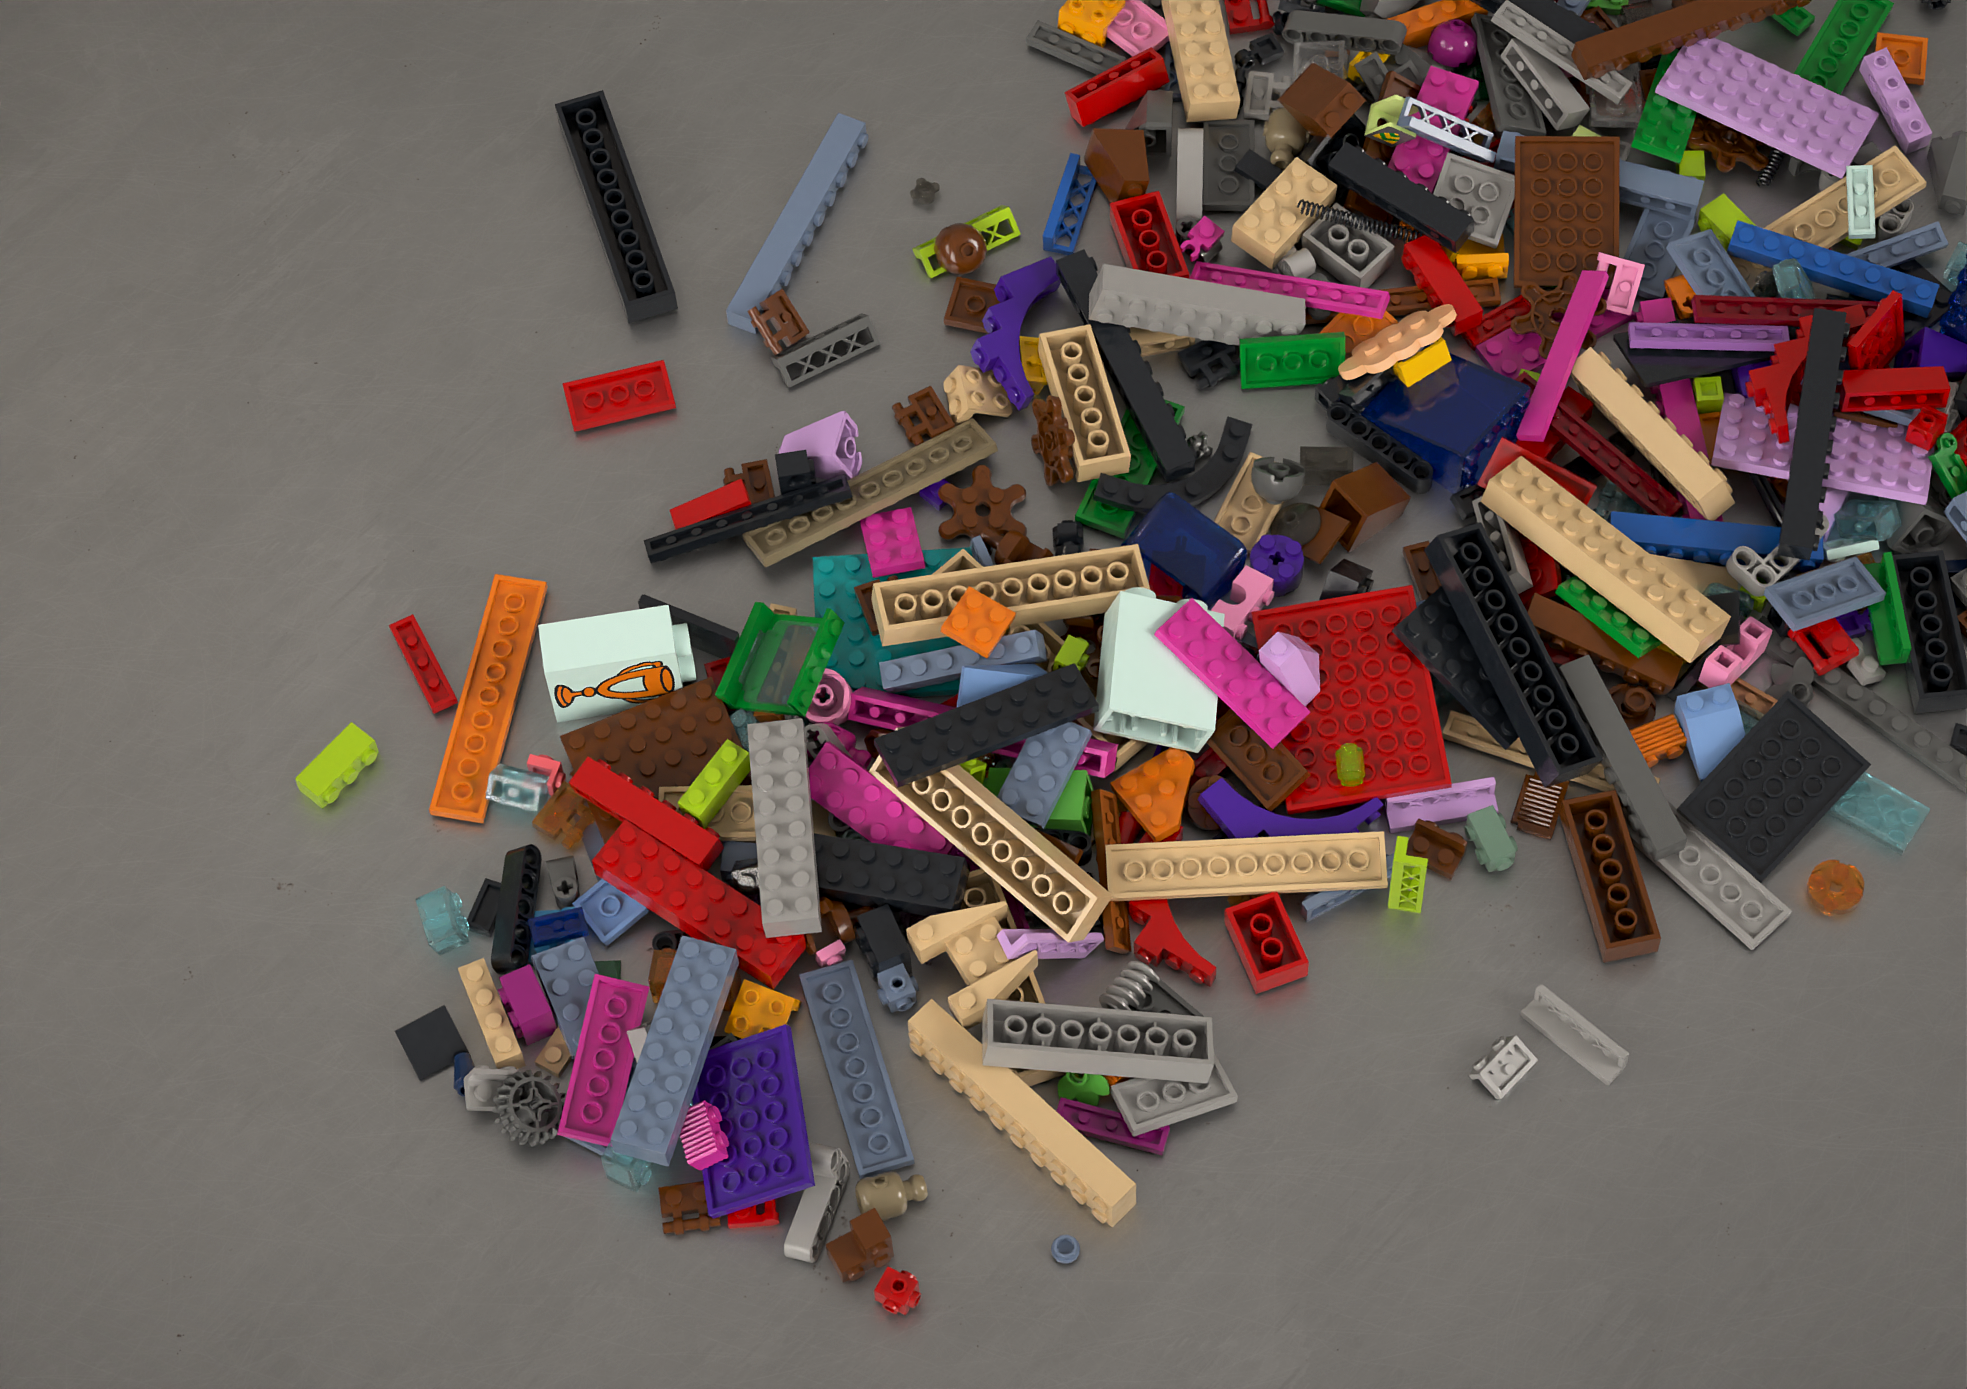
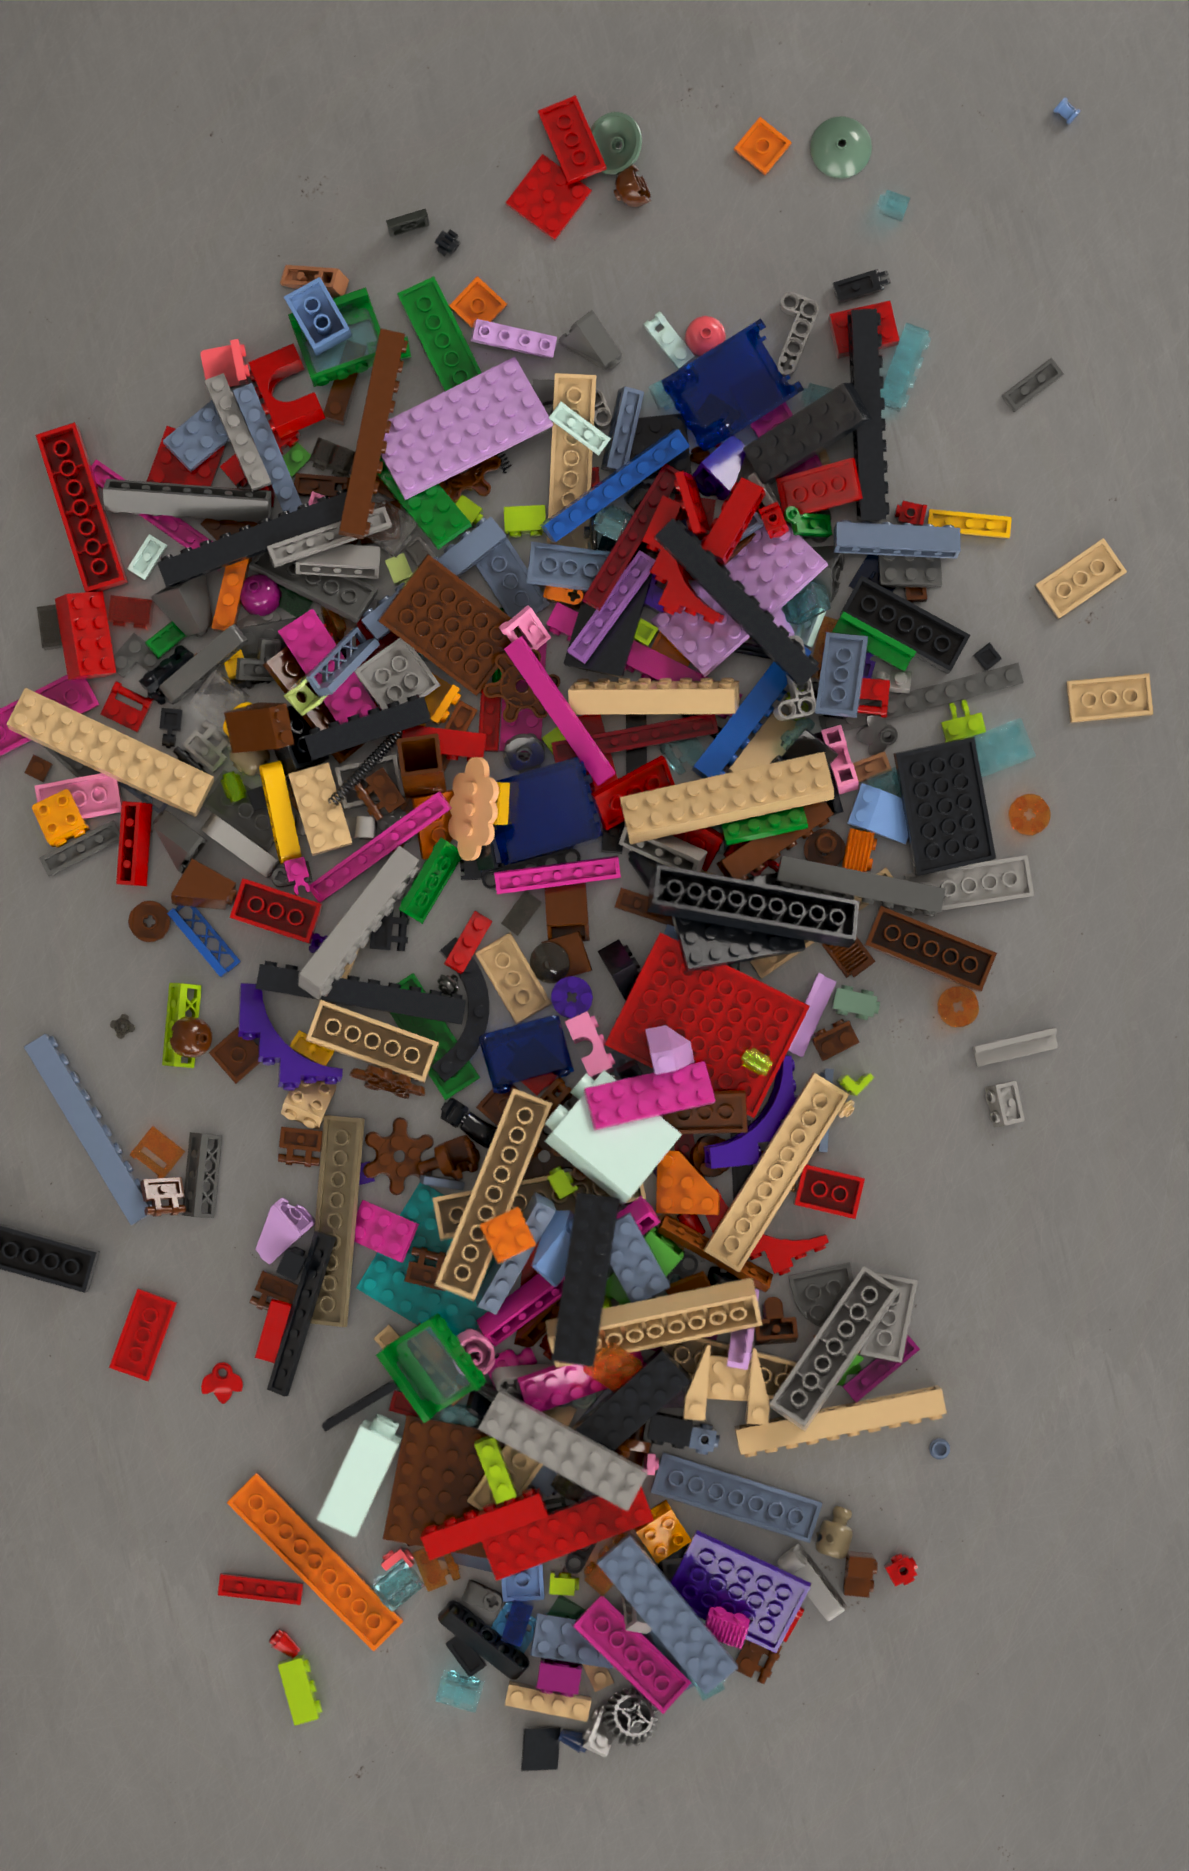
camera: 60 degrees left, 25 degrees up
light grey piece [1099,961,1160,1011] -> none
dark grey cylinder [1251,457,1305,505] -> none
none -> reddish brown plate [128,901,171,942]
none -> clear orange plate [130,1126,186,1178]
none -> red plate [201,1362,243,1404]
none -> clear neon green brick [220,771,247,803]
none -> yellow beam [259,761,301,864]
none -> red cone [269,1629,300,1659]
none -> reddish brown plate [354,767,406,821]
none -> reddish brown slope [397,733,447,797]
none -> red plate [444,911,493,974]
none -> dark pink plate [494,856,621,894]
none -> dark grey plate [503,733,545,774]
none -> lime brick [549,1571,579,1596]
none -> clear orange plate [583,1342,643,1391]
none -> reddish brown brick [754,1297,798,1346]
none -> tan plate [838,1100,855,1118]
none -> clear orange plate [937,986,979,1027]
none -> lime hinge [941,699,986,742]

